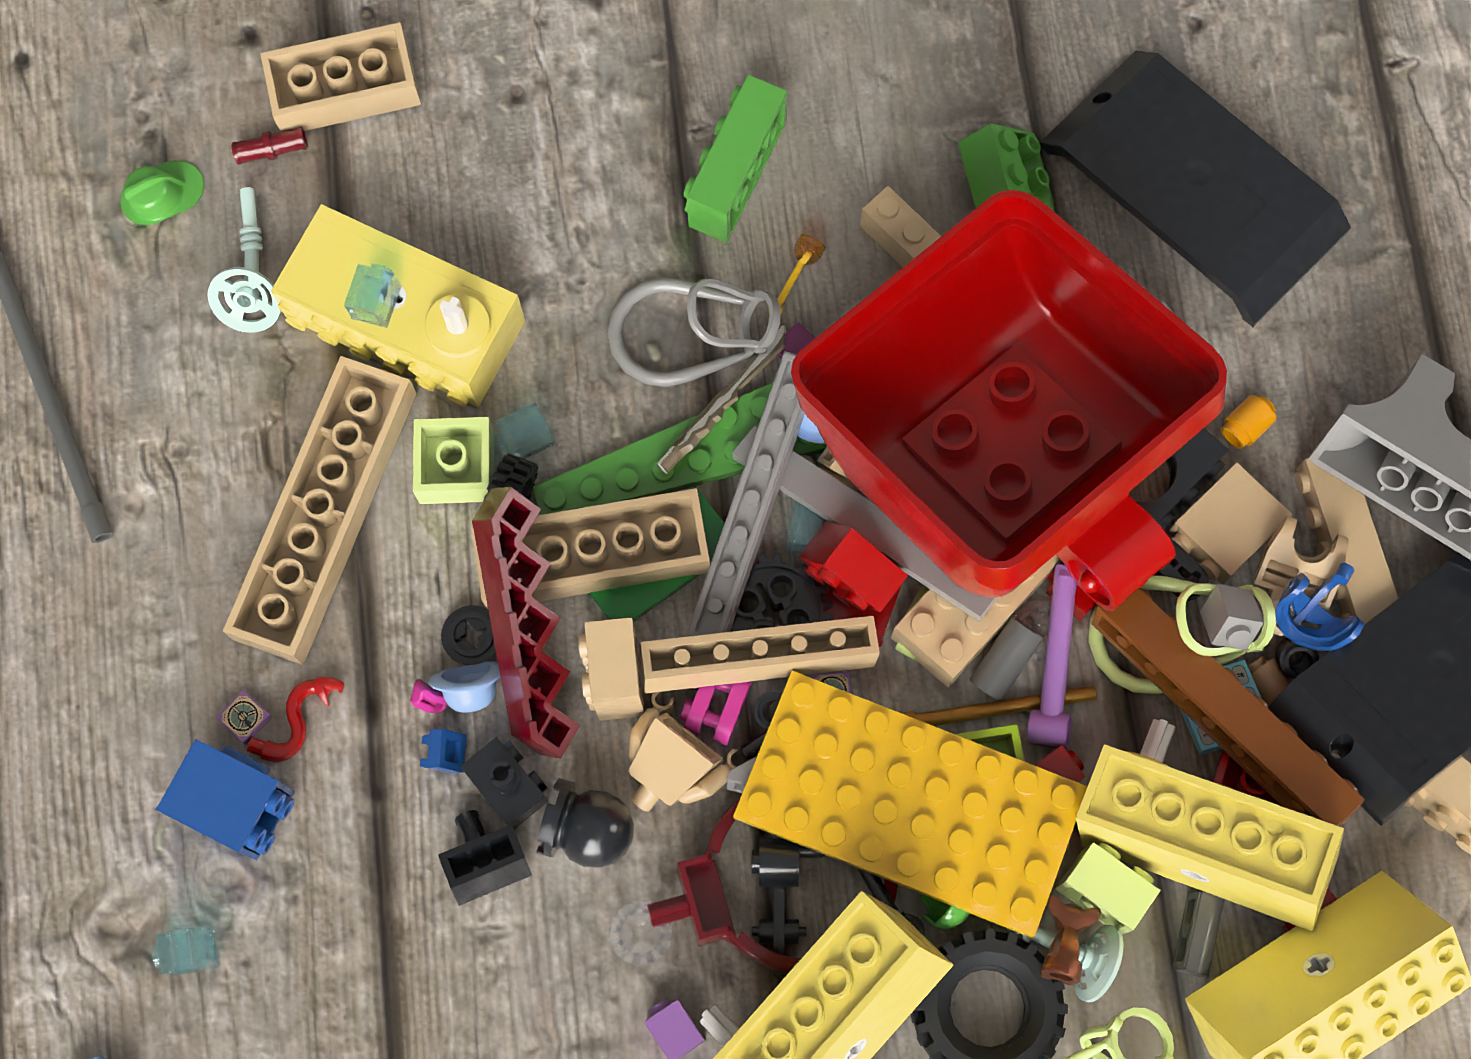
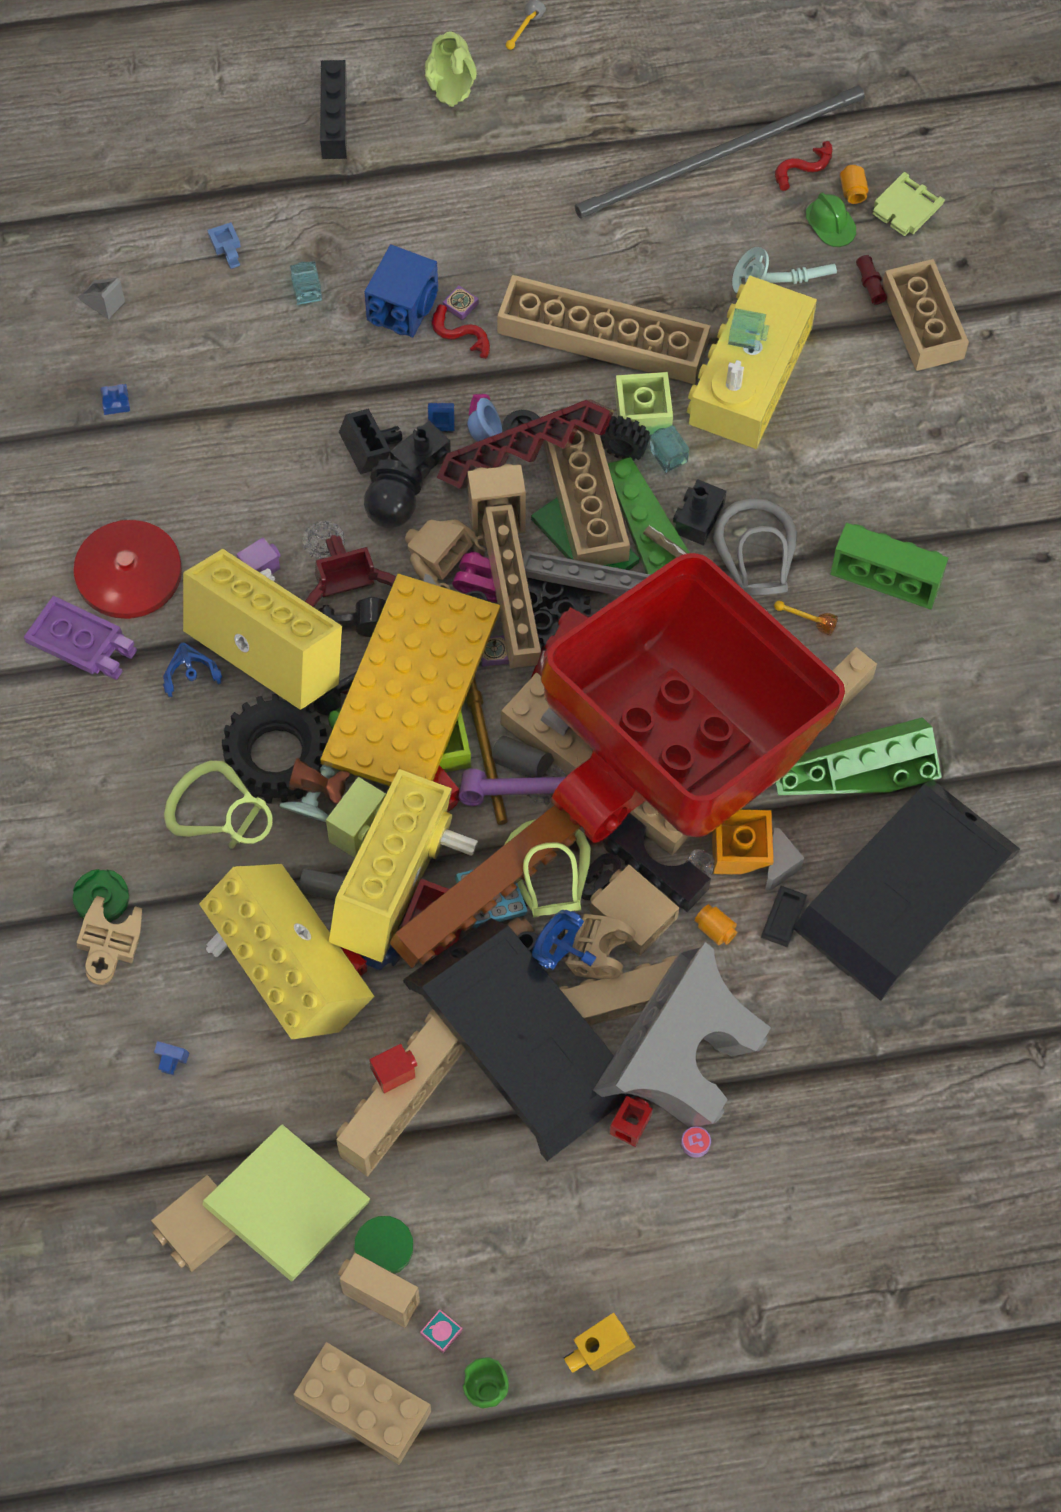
camera: 85 degrees right, 10 degrees down
light grey brick [1200,584,1264,650] -> none
none -> black brick [673,479,726,546]
none -> black tile [761,886,807,947]
none -> red animal [775,141,833,191]
none -> light orange brick [840,165,869,204]
none -> yellowish green plate [873,172,945,236]

